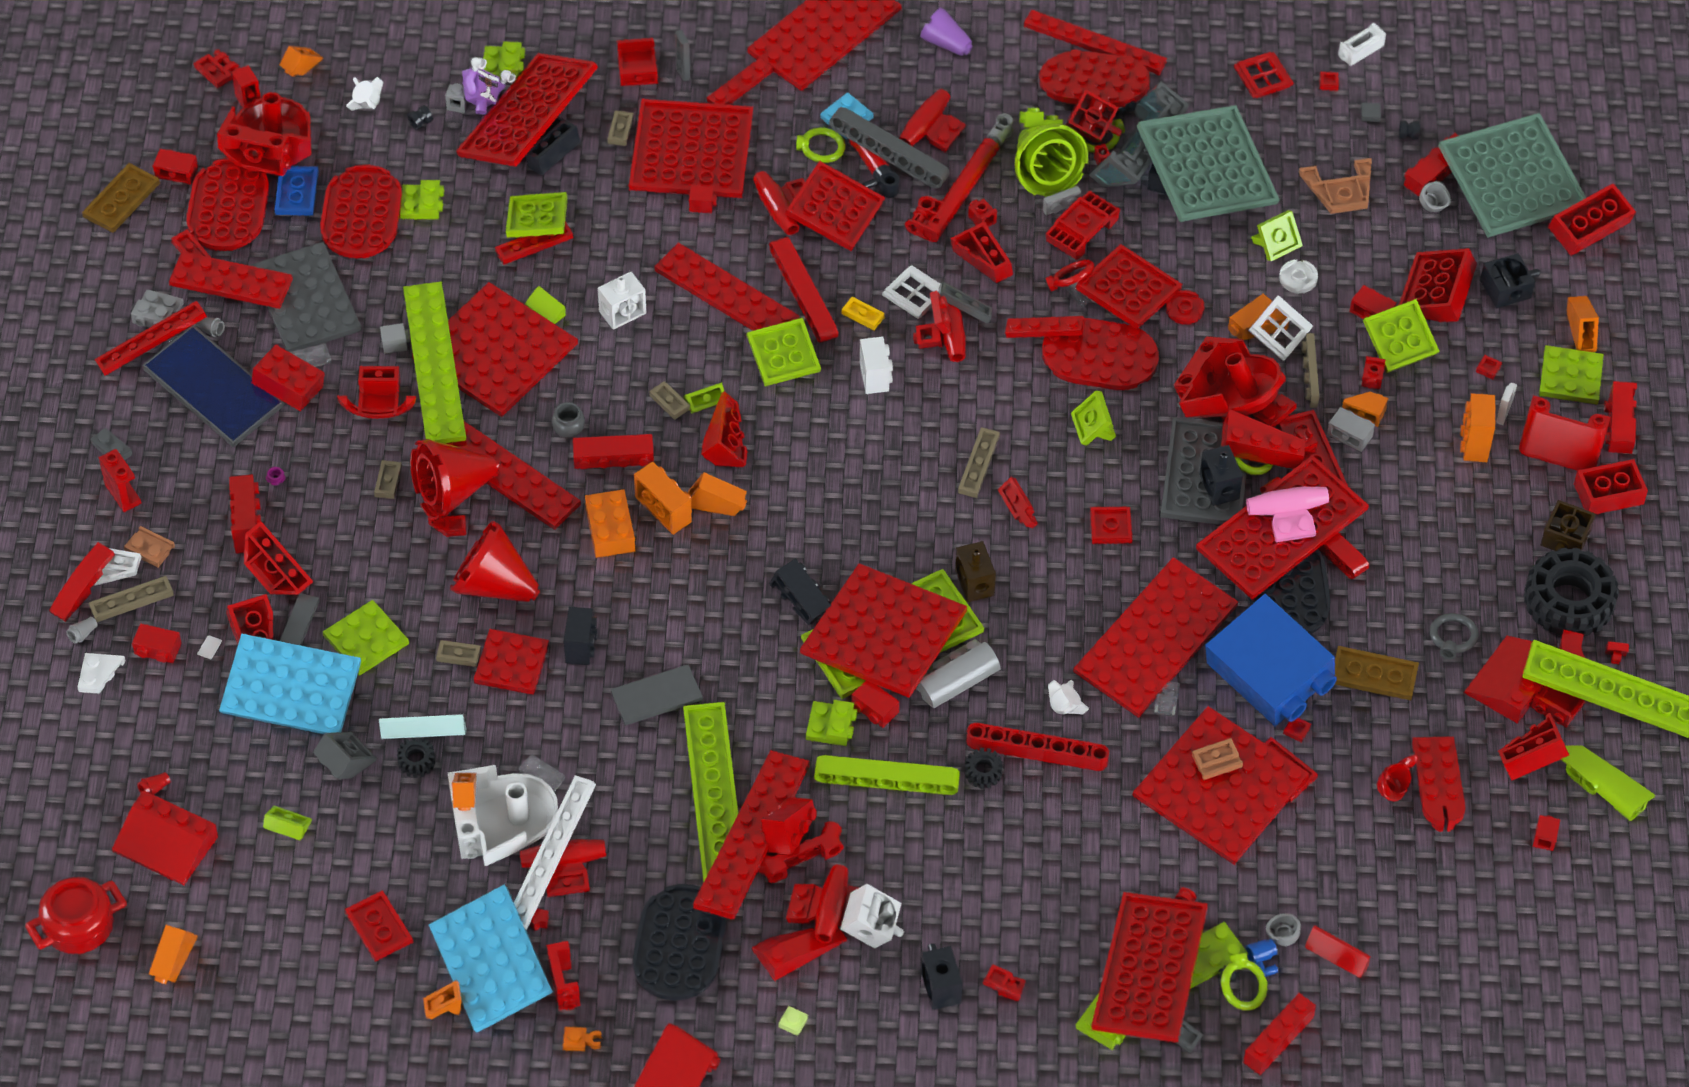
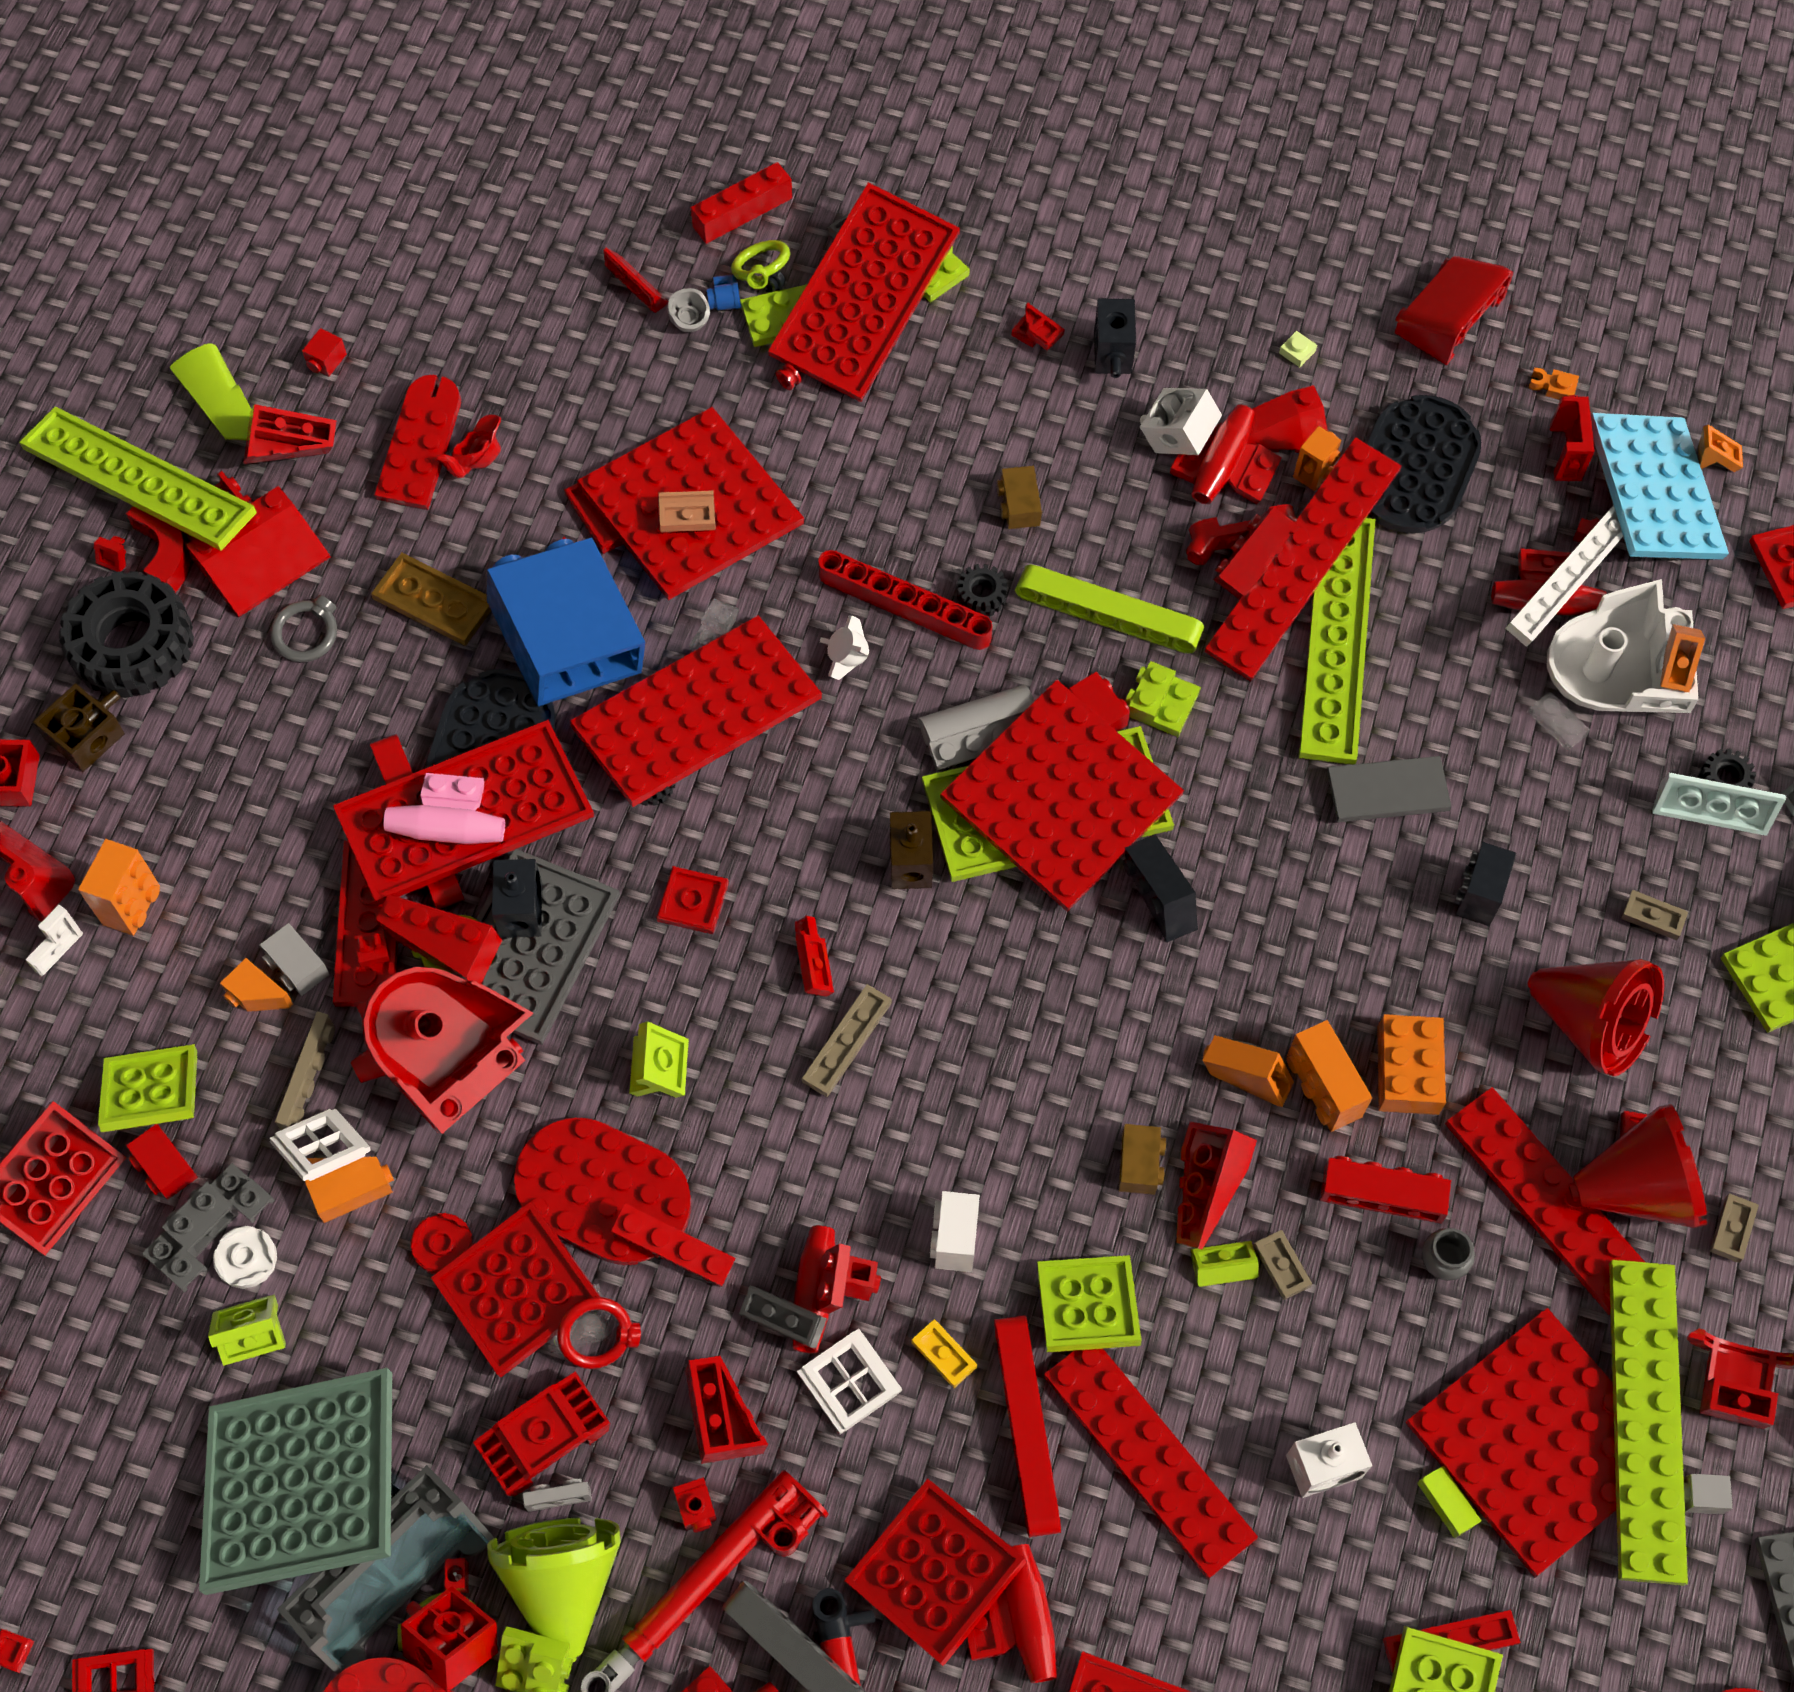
camera: 165 degrees left, 10 degrees up
red plate [474,629,549,695] -> none
red brick [689,185,717,213] -> none
nougat wing [1299,158,1372,214] -> none
red brick [1361,356,1386,389] -> none
red tile [1476,355,1502,380] -> none
none -> dark grey bracket [142,1163,275,1293]
none -> pearl gold brick [997,466,1042,529]
none -> pearl gold brick [1119,1124,1166,1195]
none -> orange brick [1293,426,1341,491]

